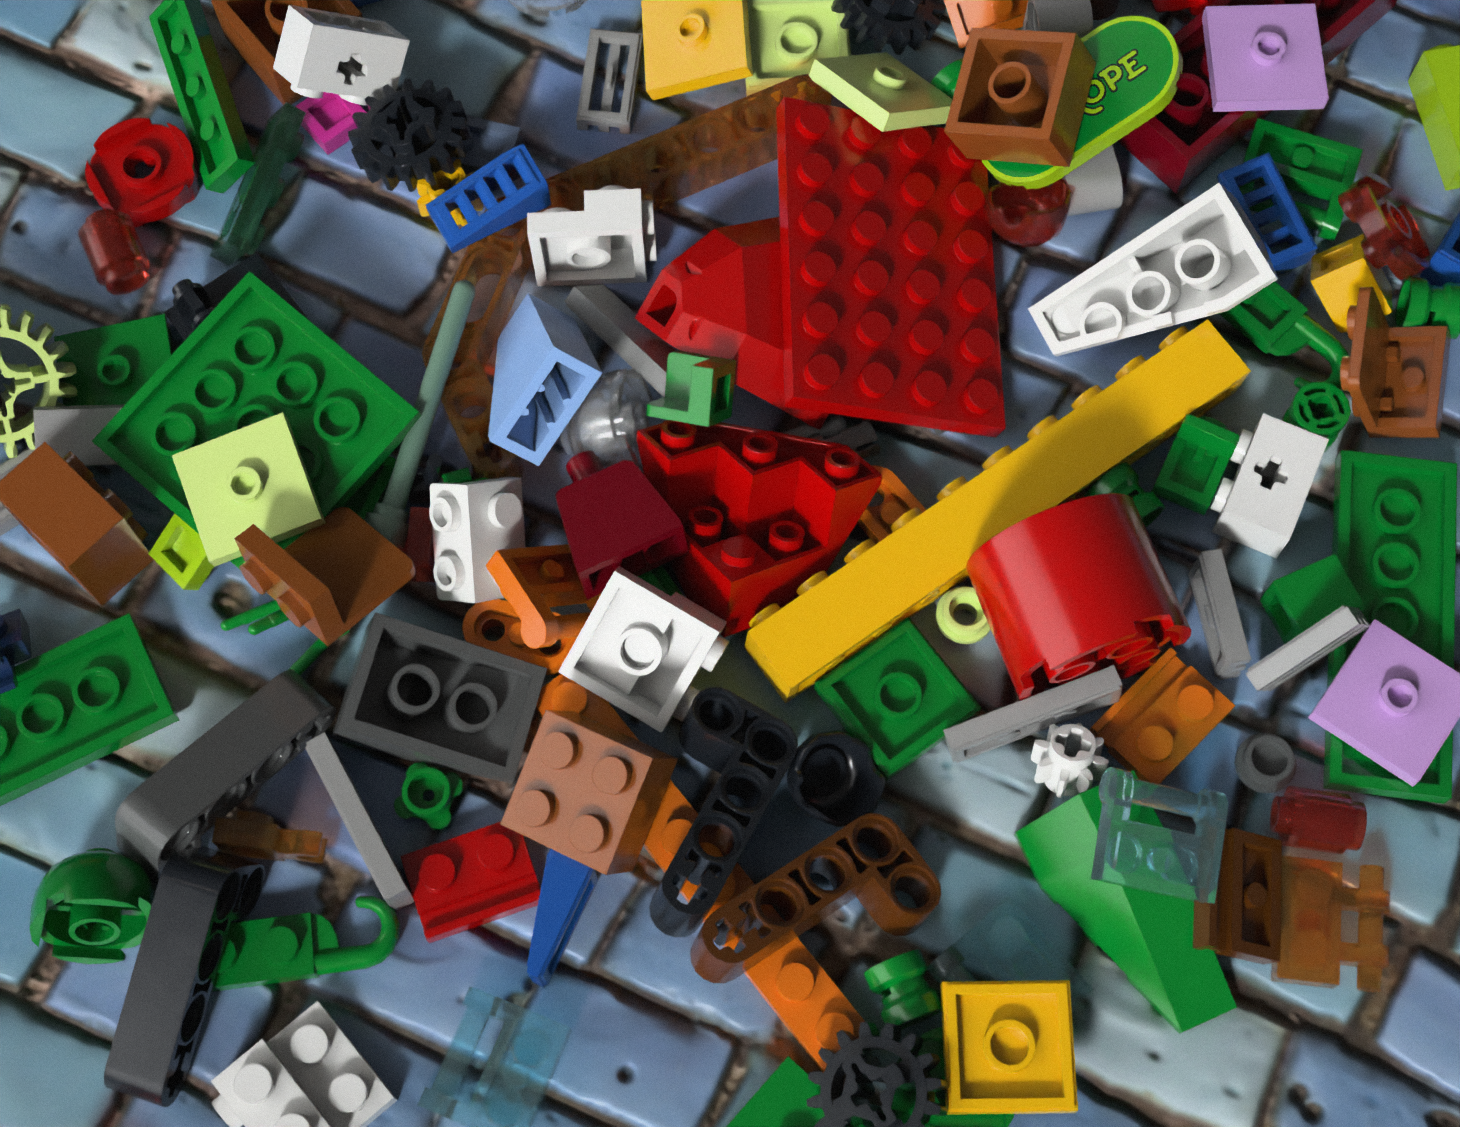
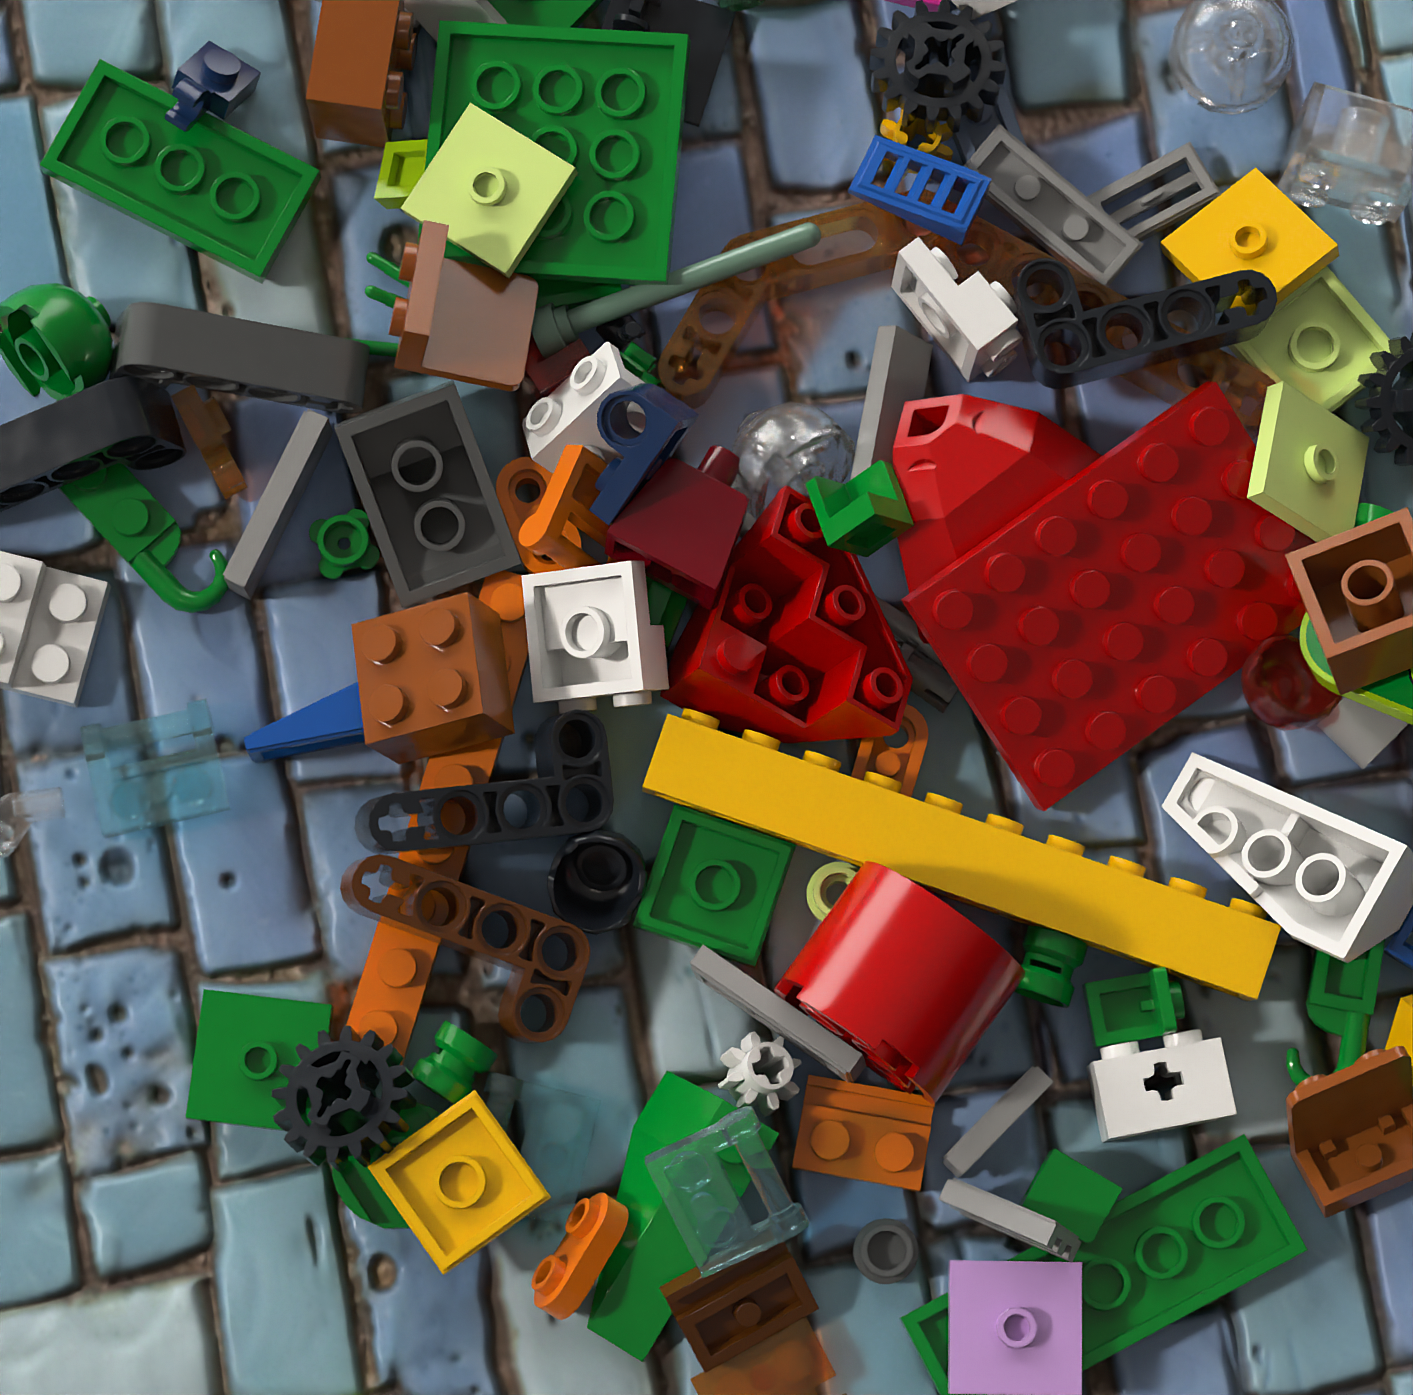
camera: 50 degrees right, 10 degrees up
red plate [400,821,541,943] -> none
light blue slope [488,293,602,466] -> none
clear red brick [1269,785,1367,855] -> none
green wheel [1281,382,1351,452] -> none
none -> orange plate [531,1193,629,1320]
none -> dark blue plate [589,383,699,525]
none -> light grey tile [964,124,1144,295]
none -> black beam [1012,258,1277,389]

